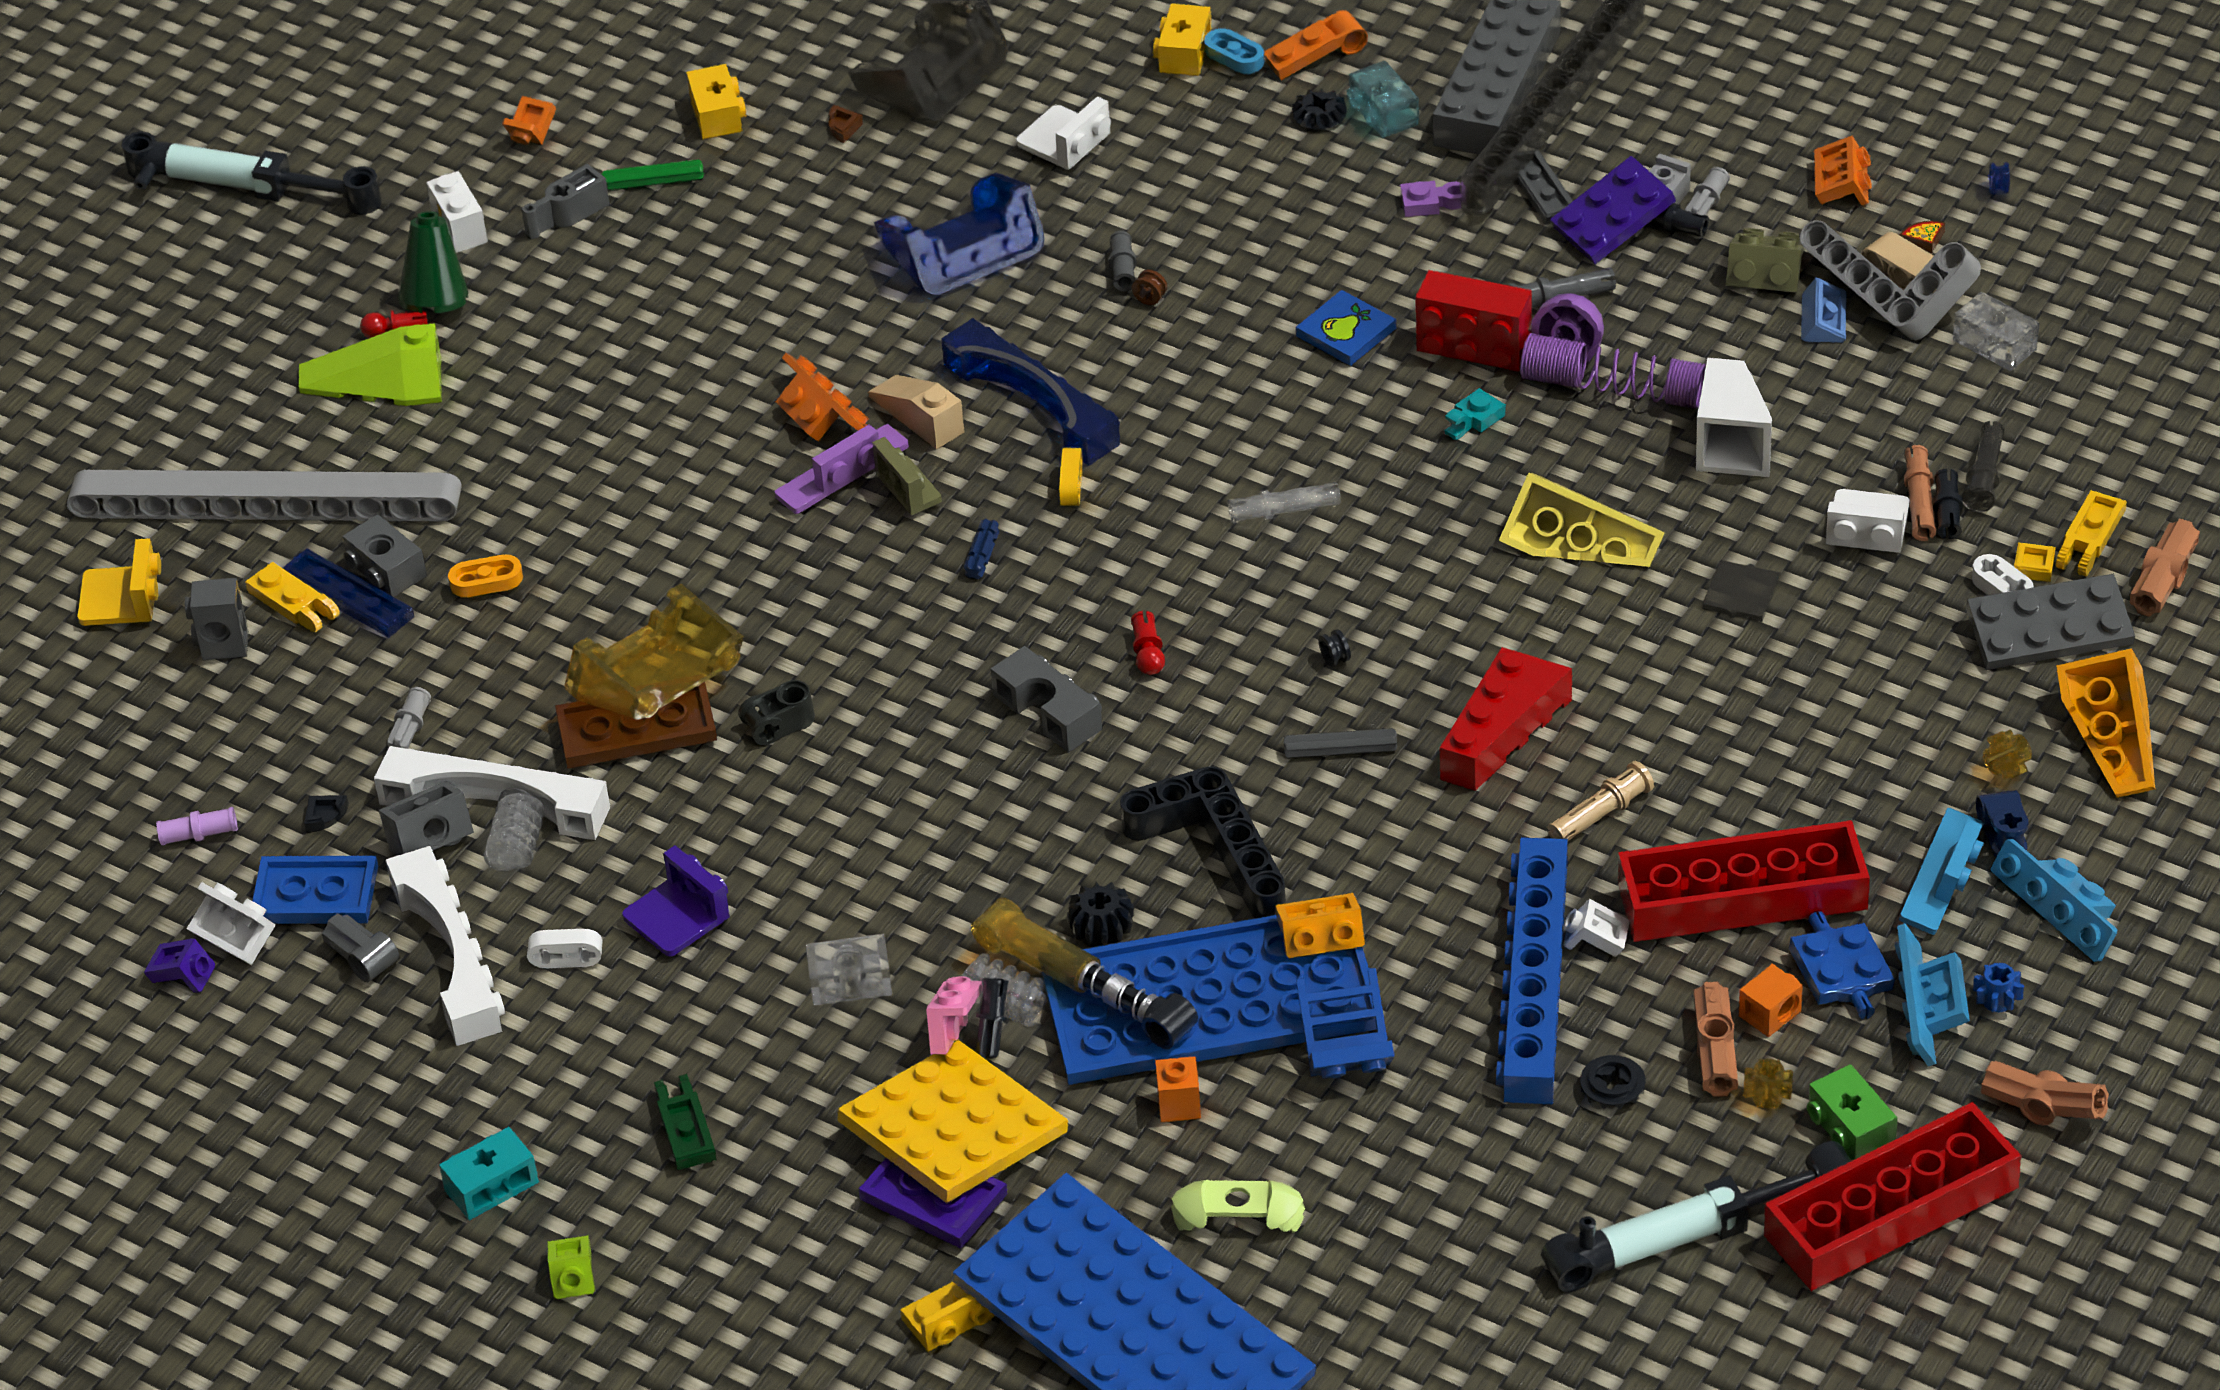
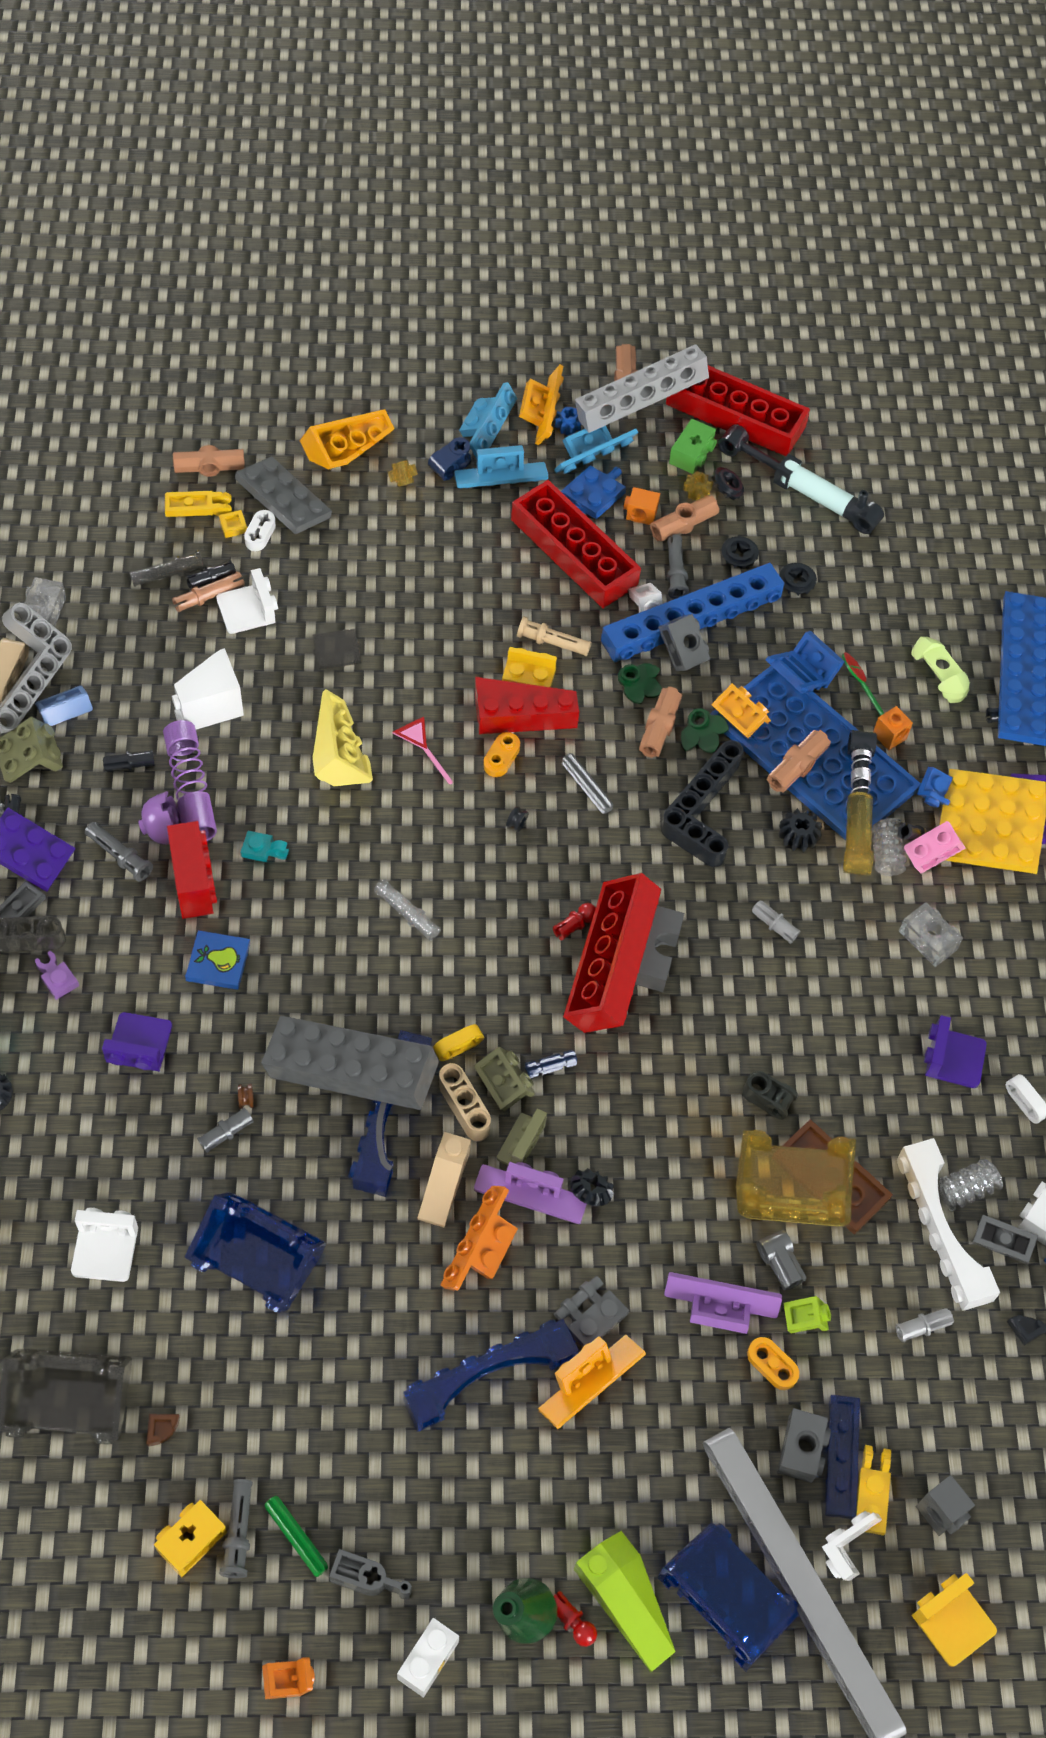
camera: 130 degrees left, 15 degrees up
none -> dark purple bracket [102,1012,172,1072]
none -> black axle [103,750,155,771]
none -> dark grey pin [219,1479,253,1578]
none -> dark grey brick [261,1015,439,1110]
none -> bright pink piece [392,717,453,784]
none -> clear blue arch [403,1319,579,1432]
none -> tan beam [439,1063,491,1141]
none -> olive bracket [474,1047,536,1111]
none -> light orange plate [483,732,520,777]
none -> yellow bracket [502,647,557,687]
none -> light orange bracket [519,364,564,445]
none -> light orange bracket [538,1335,646,1429]
none -> dark grey plate [554,1276,629,1347]
none -> red brick [563,873,662,1033]
none -> black gear [570,1168,614,1206]
none -> light grey brick [575,344,709,433]
none -> dark green plate [618,663,662,704]
none -> nougat piece [639,687,682,758]
none -> dark grey brick [658,614,710,672]
none -> clear blue windscreen [658,1523,799,1672]
none -> medium lavender bracket [664,1272,782,1334]
none -> dark grey pin [667,534,690,599]
none -> dark green plate [681,708,729,753]
none -> black gear [711,467,744,500]
none -> light grey axle [752,900,801,944]
none -> dark grey piece [756,1229,807,1291]
none -> nougat piece [767,730,831,793]
none -> black gear [779,563,817,596]
none -> lime bracket [784,1296,831,1333]
none -> white bracket [822,1511,882,1581]
none -> piece [842,652,884,716]
none -> blue bracket [917,767,953,808]

